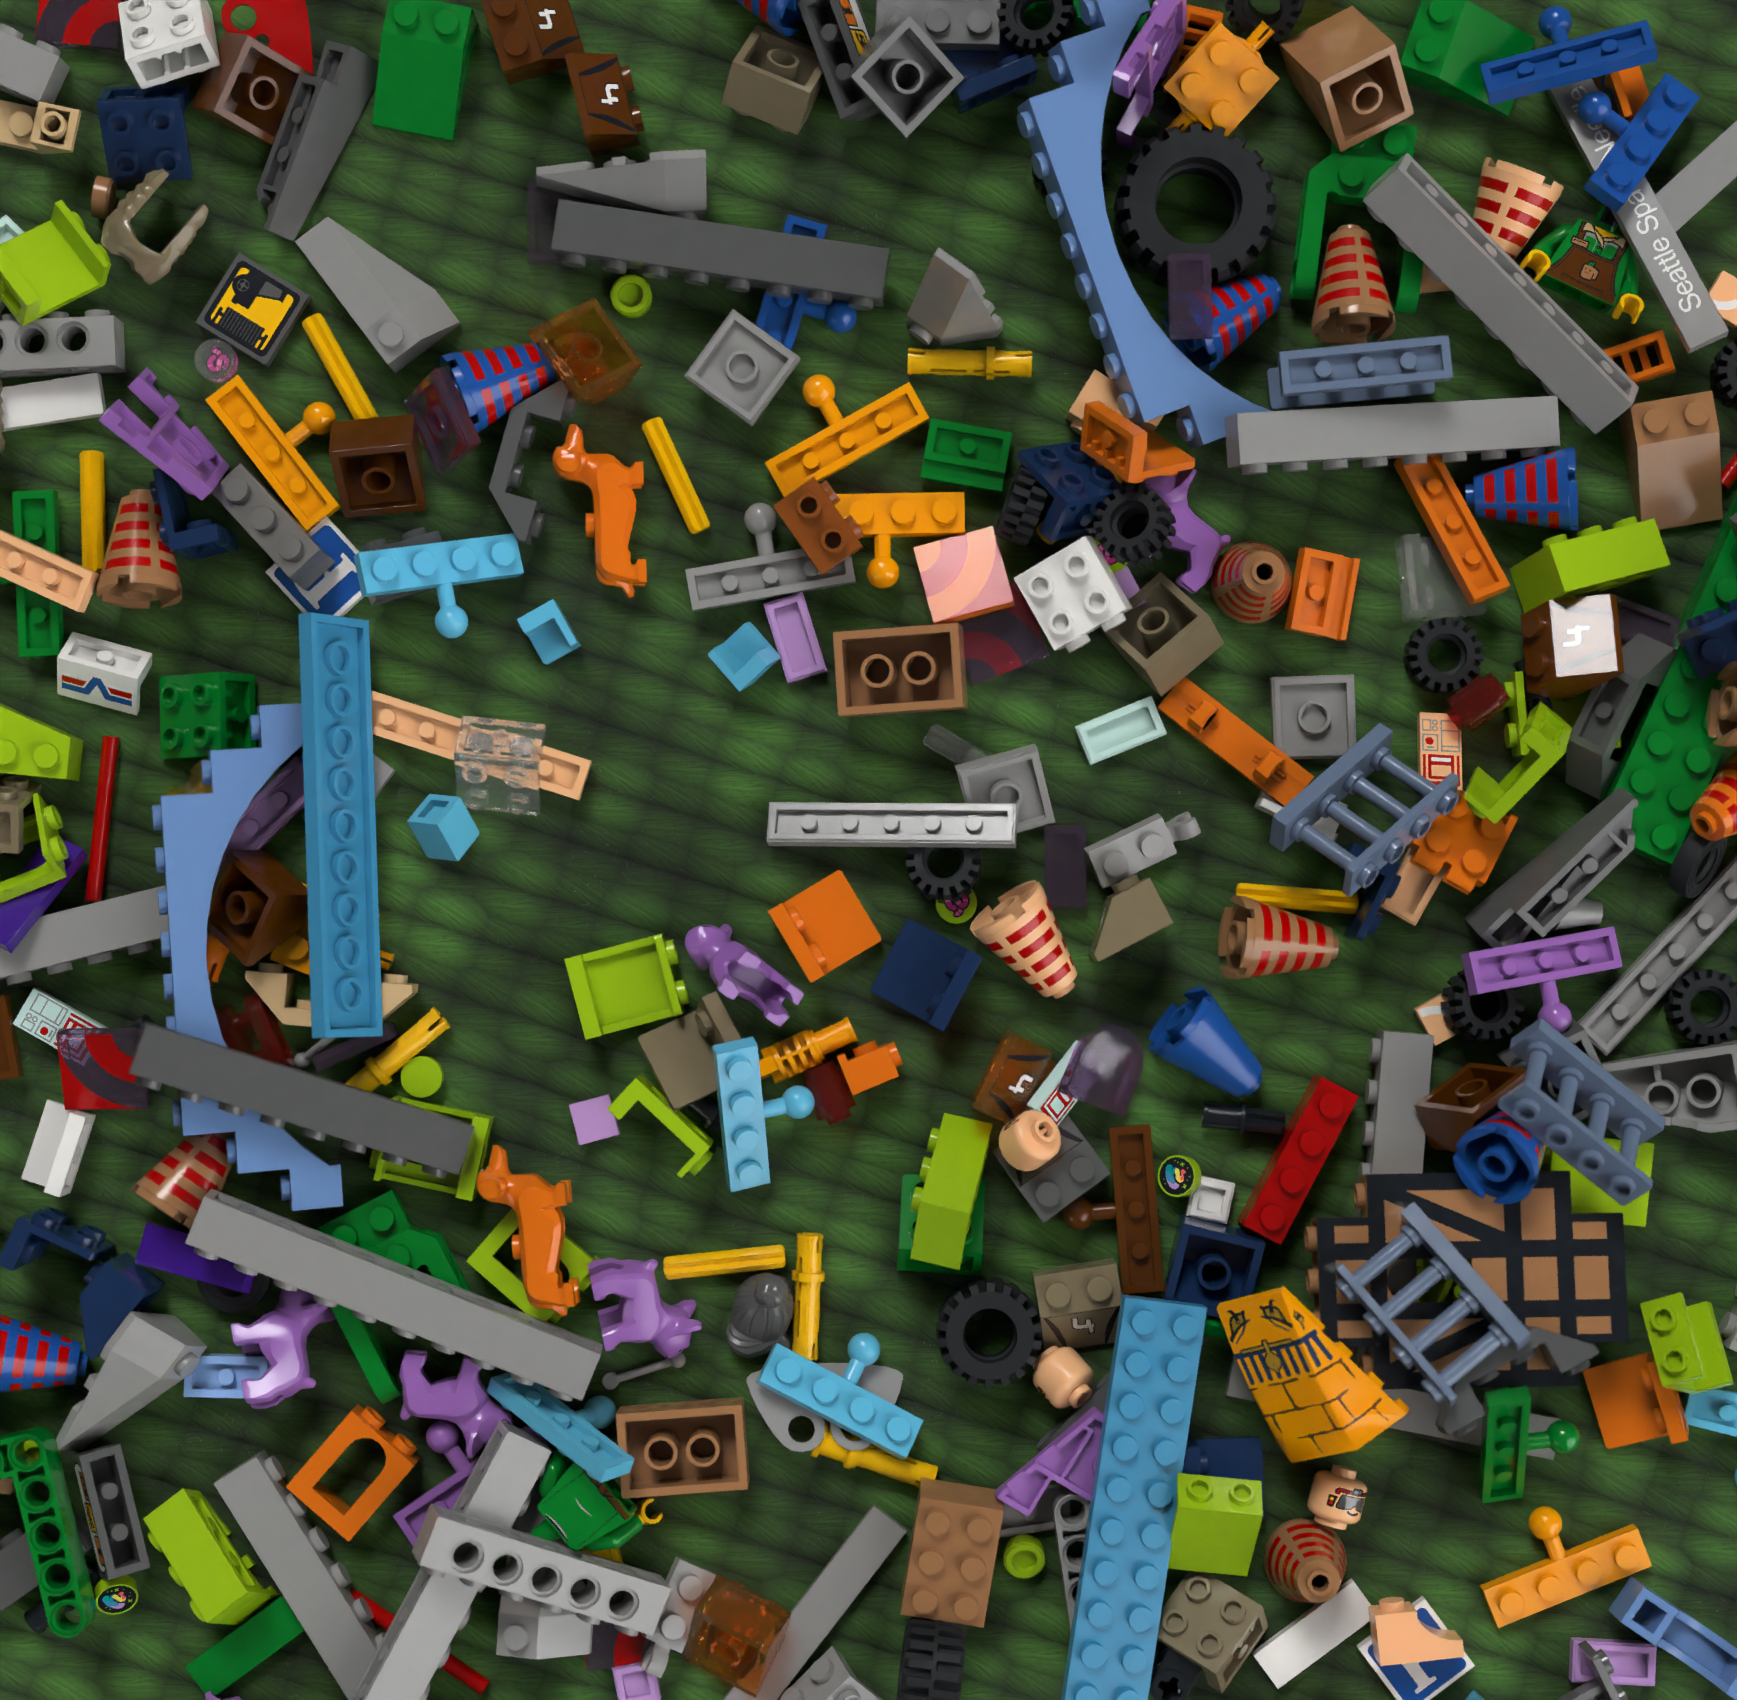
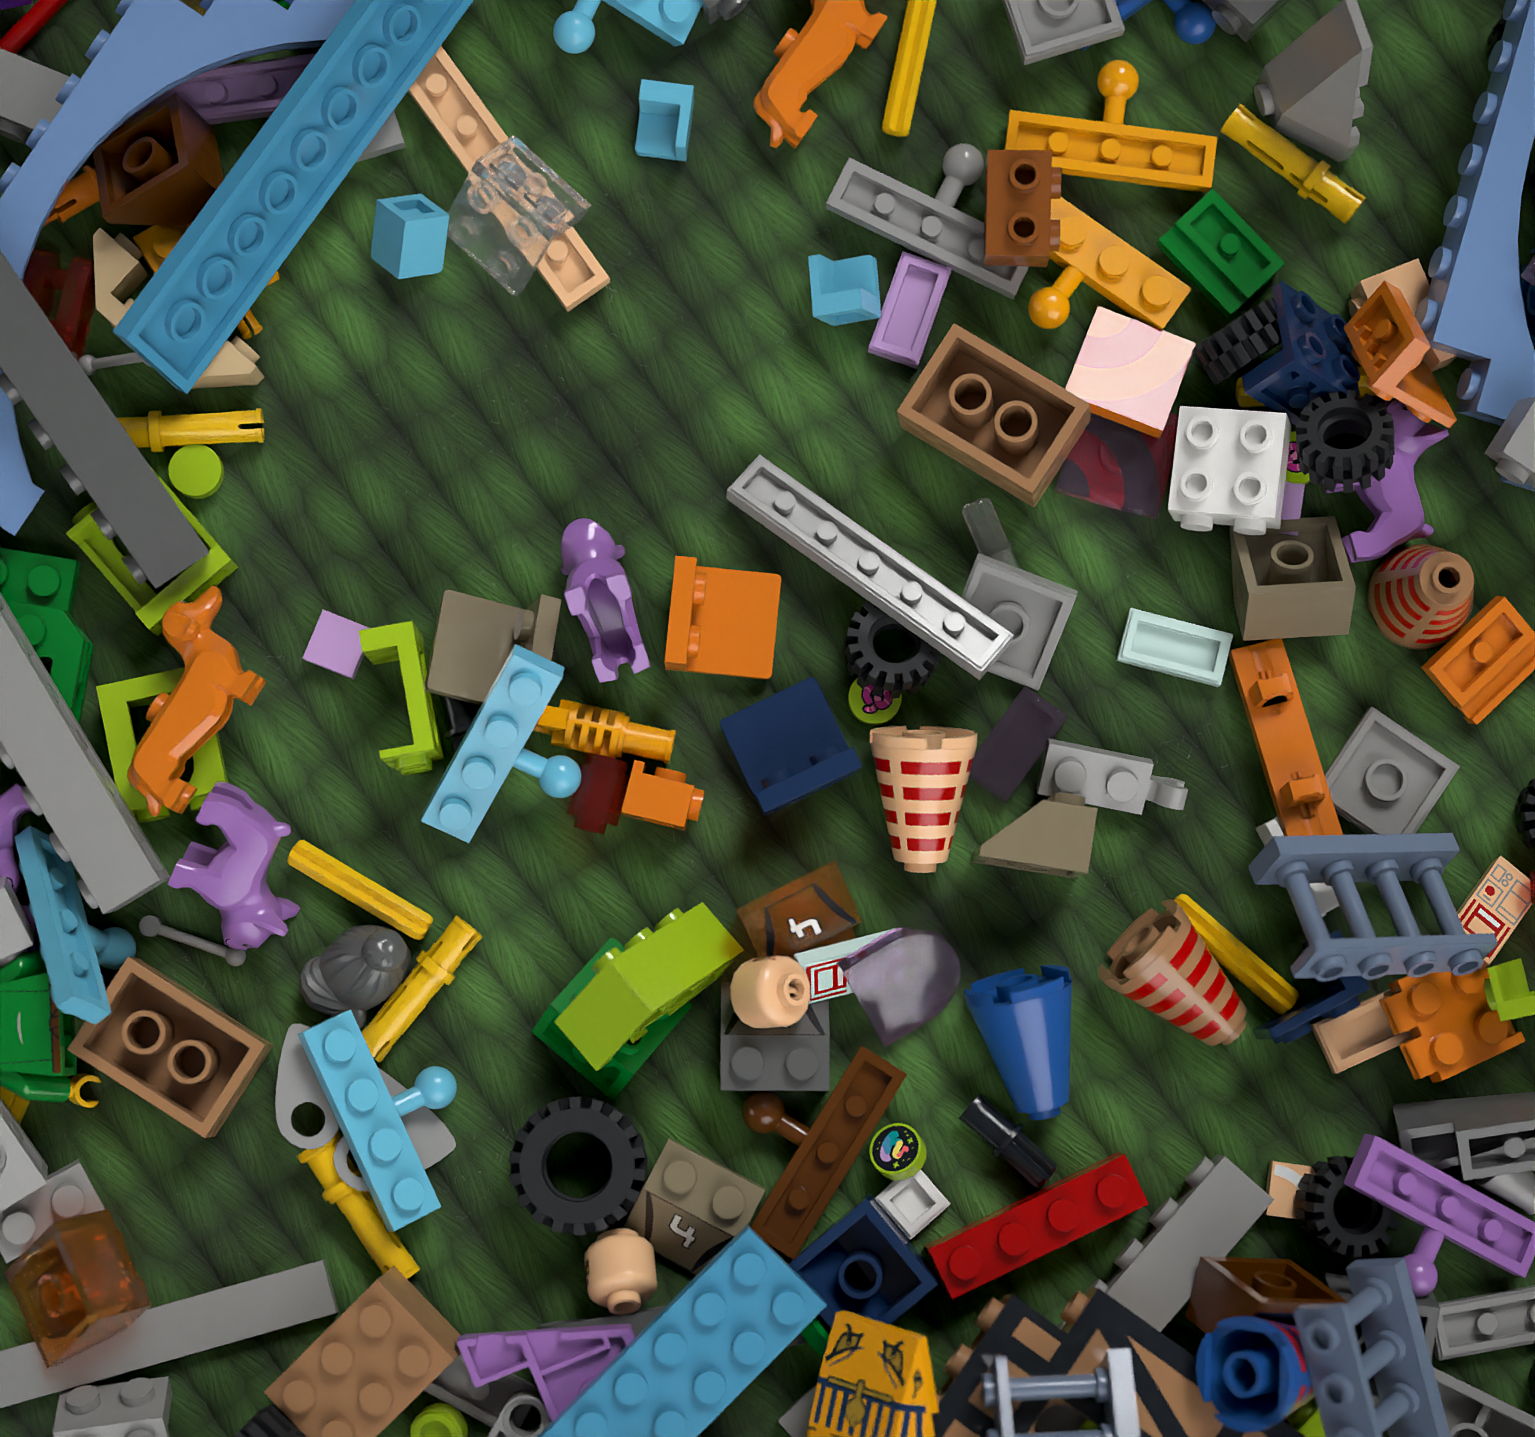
camera: 30 degrees right, 5 degrees down
clear purple tile [312,1021,400,1072] -> none
lime panel [564,933,690,1040] -> none

